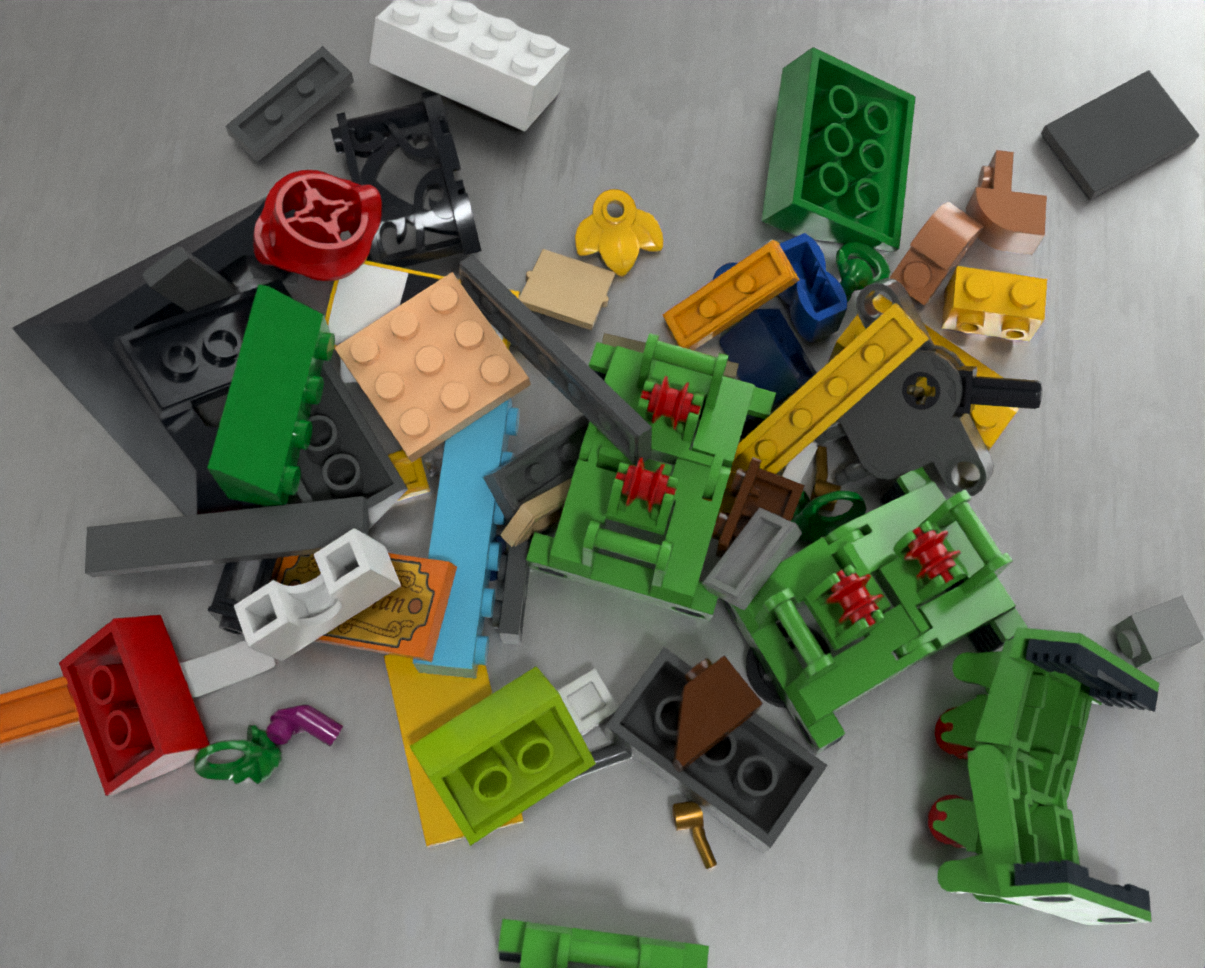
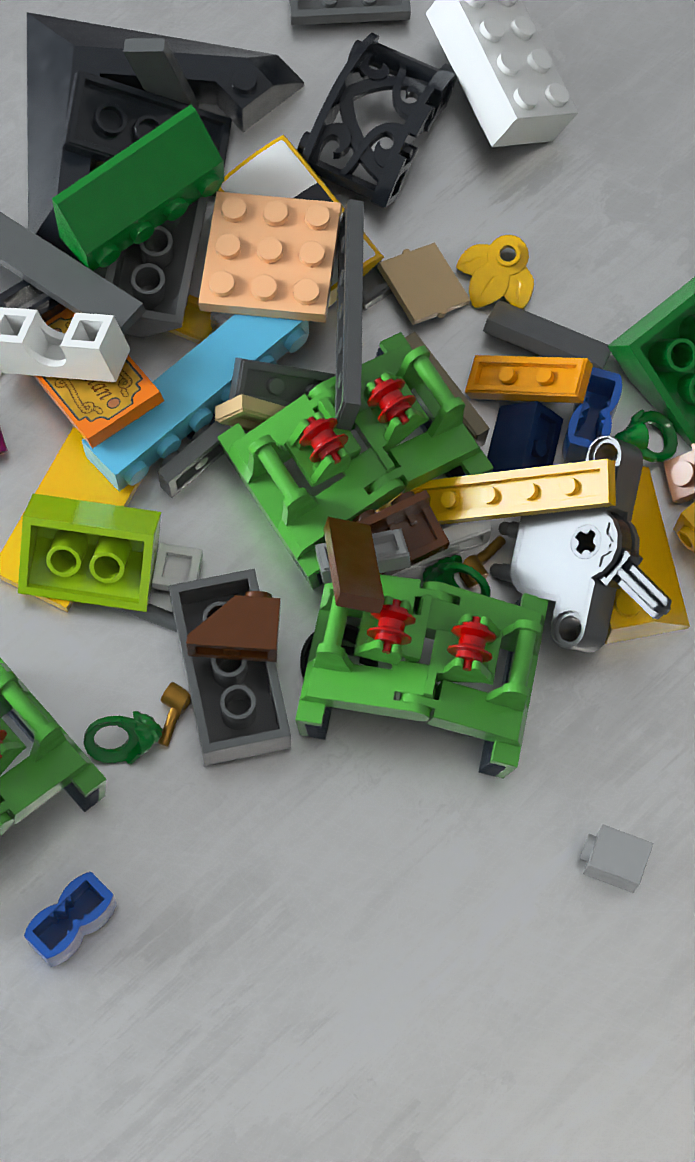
camera: 40 degrees right, 0 degrees up
red piece [253,170,382,281] -> none
bright green container [928,627,1160,925] -> none
none -> green piece [83,711,163,765]
none -> reddish brown tile [324,516,385,614]
none -> dark grey tile [483,300,611,369]

